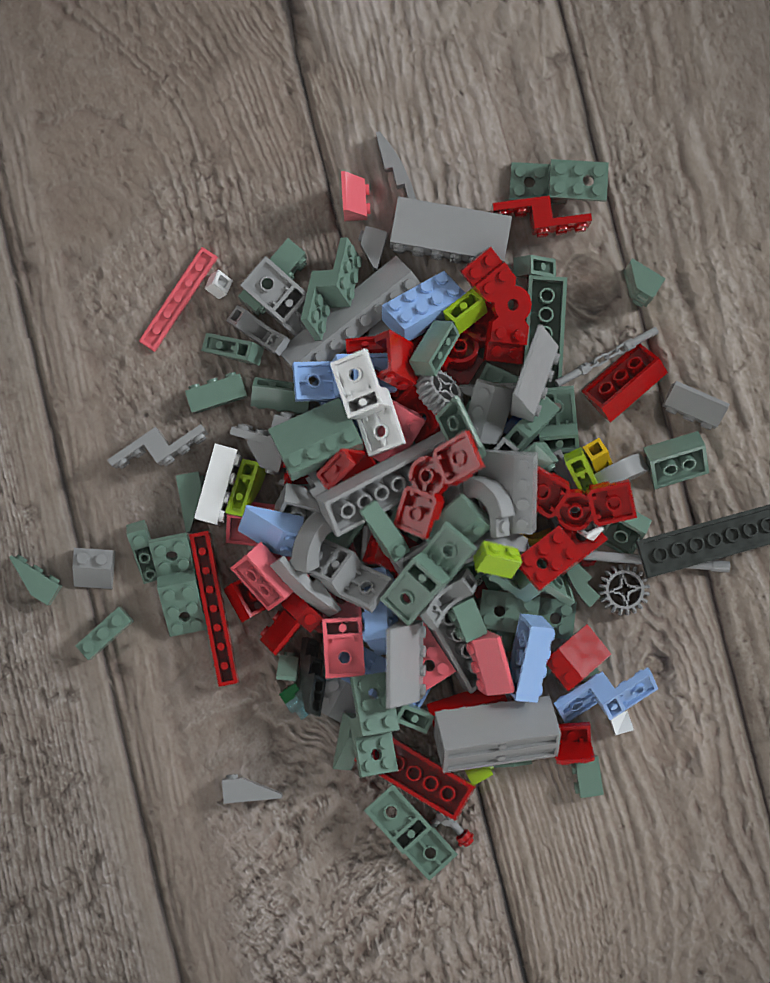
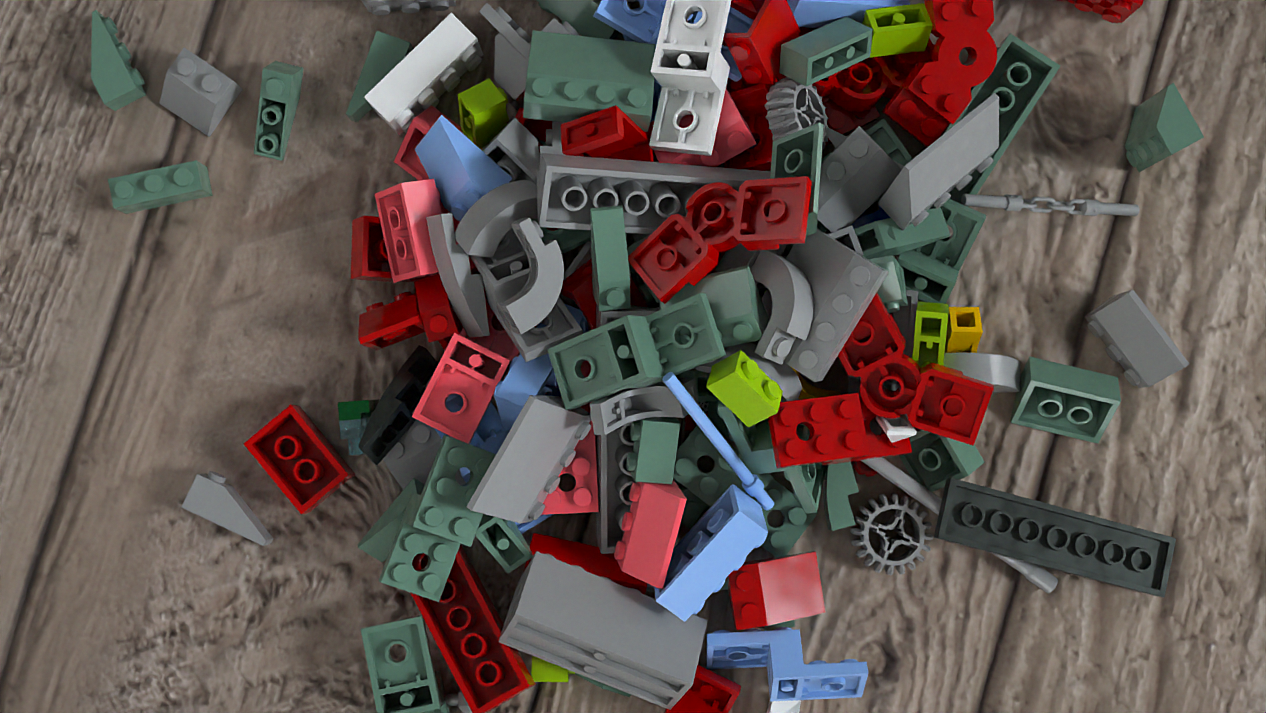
camera: 30 degrees right, 0 degrees up
sand green bracket [148,532,207,637] -> none
red brick [189,531,239,687] -> none
lime slope [225,459,266,517] -> none
sand green slope [276,652,300,681] -> none
sand green slope [513,255,556,279] -> none
red slope [581,343,668,423] -> none
none -> red brick [243,404,355,514]
none -> lime brick [458,78,509,149]
none -> light grey arch [498,217,564,335]
none -> light blue bar [662,372,774,511]

